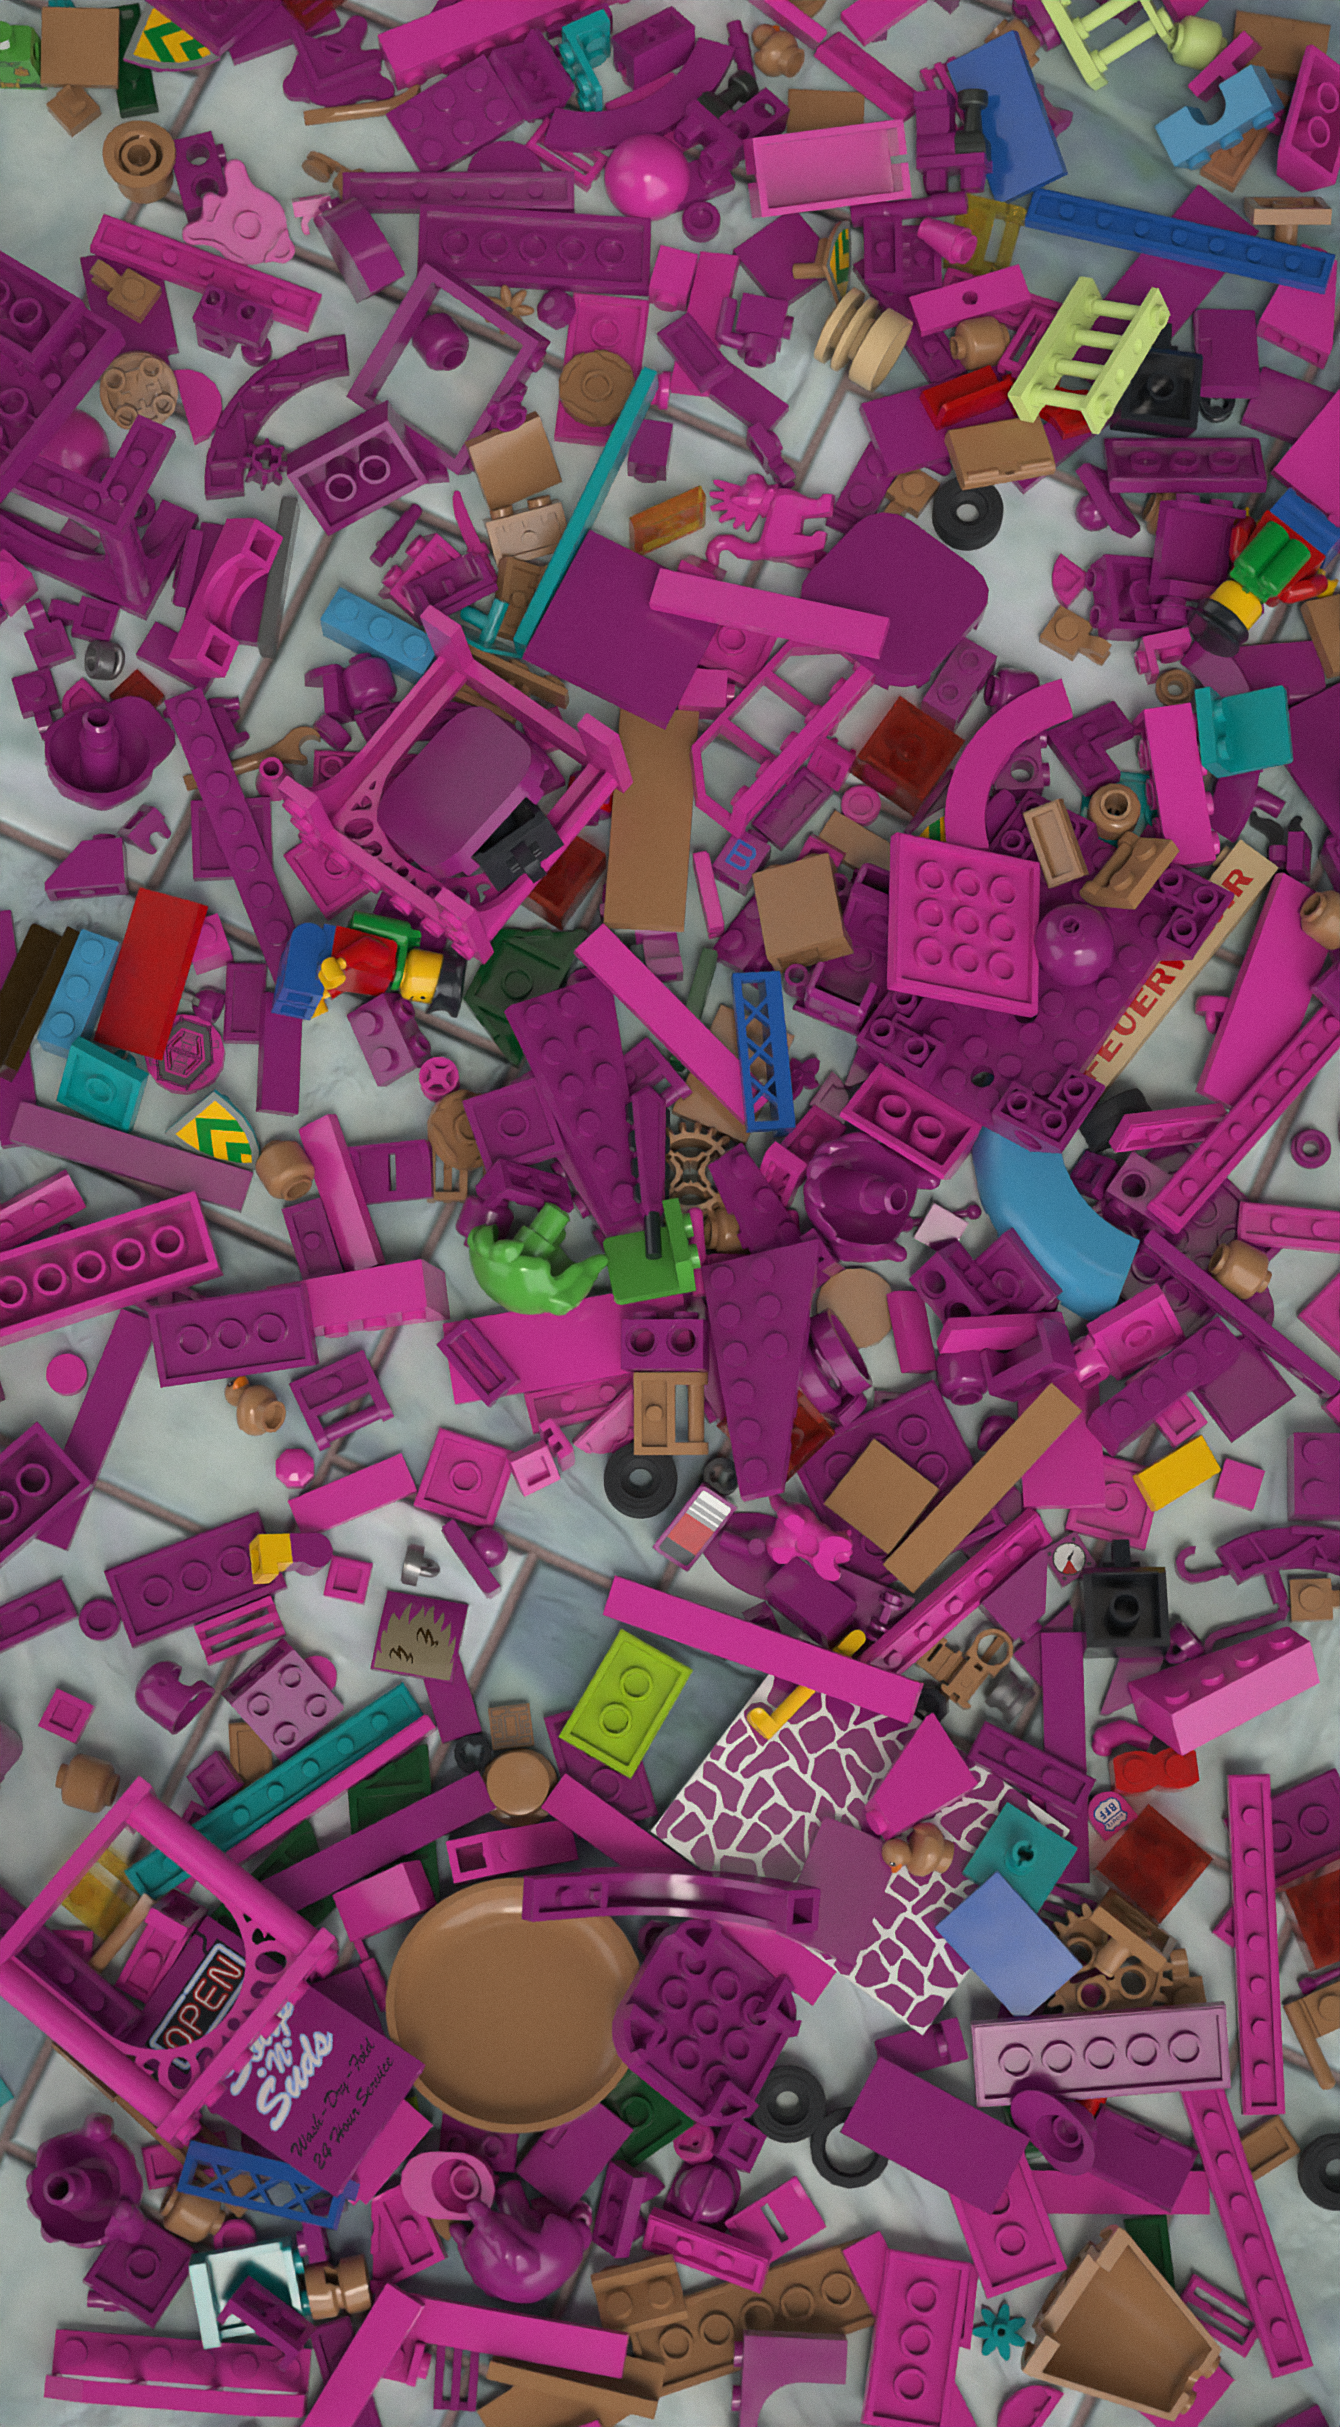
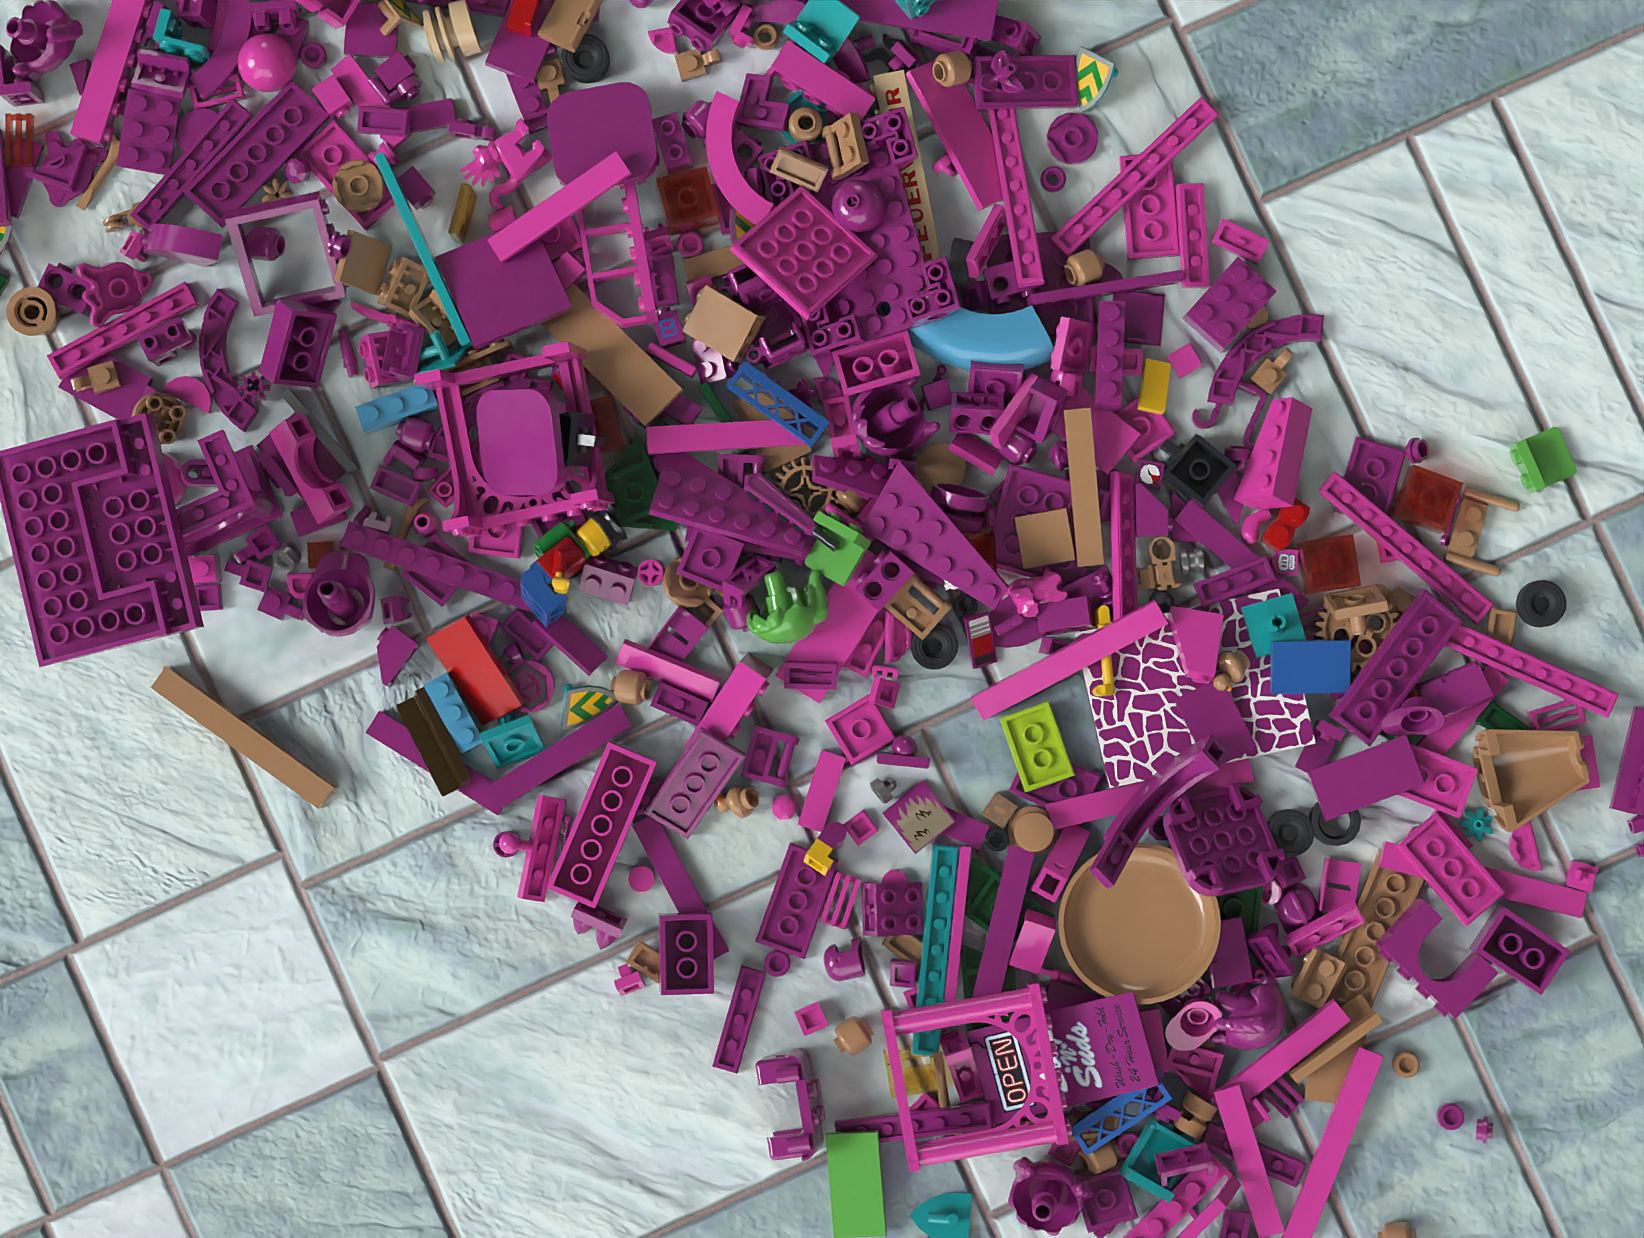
camera: 45 degrees left, 10 degrees up
none -> magenta tile [370,465,423,508]

